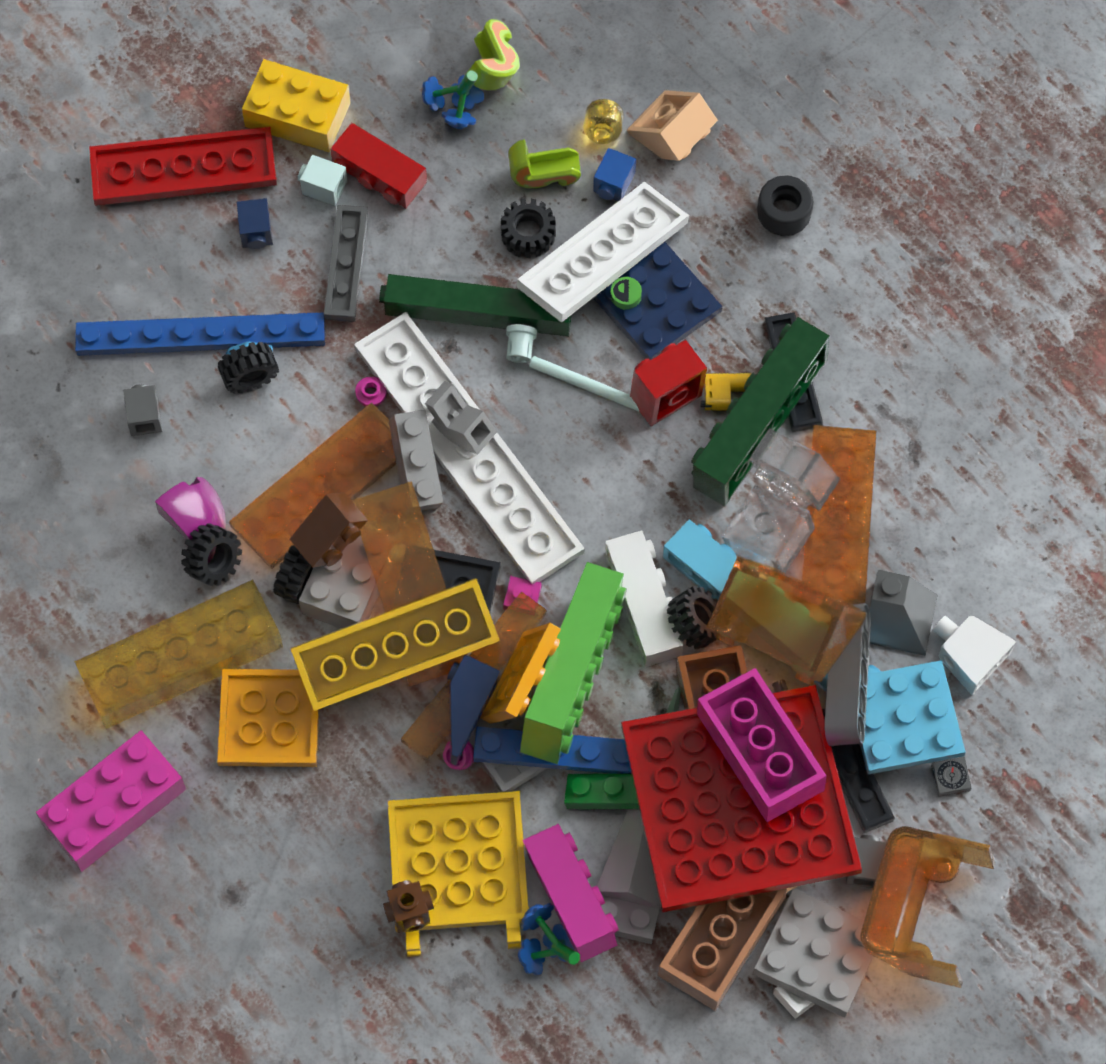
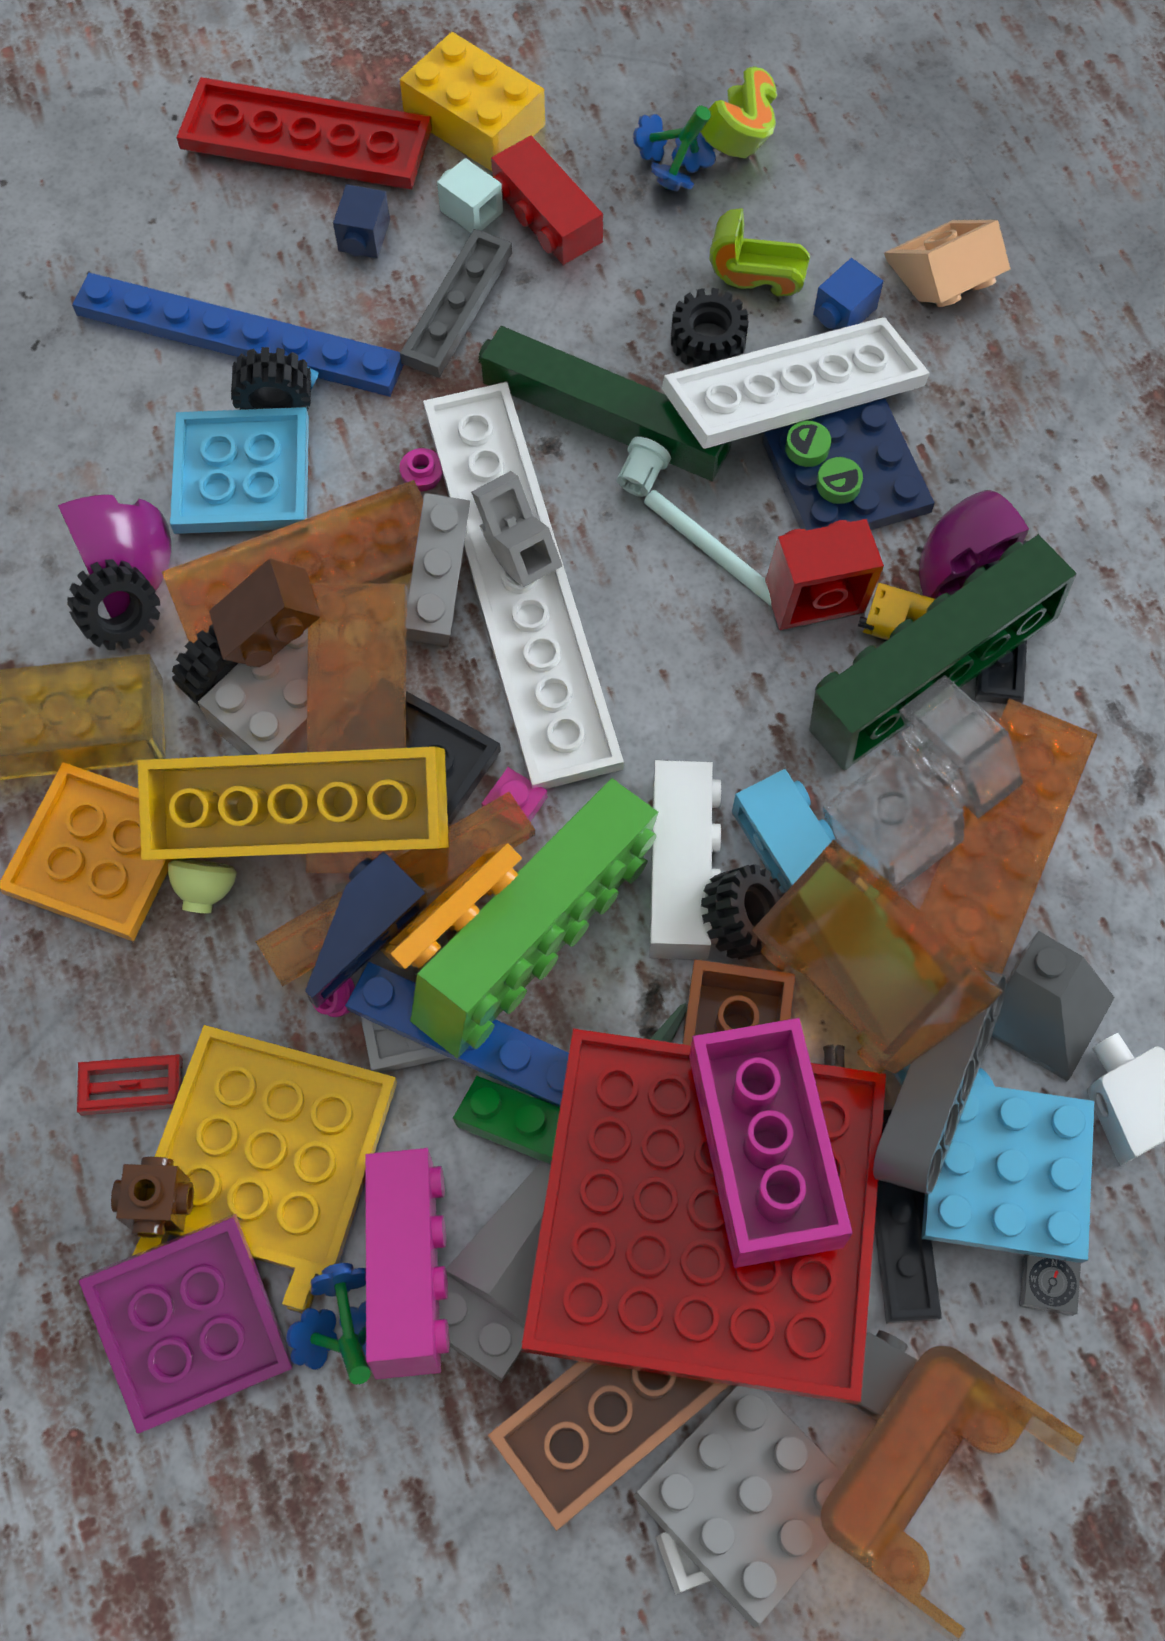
camera: 20 degrees right, 0 degrees up
dark grey brick [123,384,162,436] -> none
clear yellow head [583,99,624,144] -> none
black tyre [757,175,814,236] -> none
none -> red tile [77,1054,183,1116]
none -> magenta plate [78,1214,294,1434]
none -> yellowish green brick [168,859,237,913]
none -> medium azure plate [170,407,309,534]
none -> bright green tile [816,457,863,504]
none -> magenta brick [919,490,1029,599]

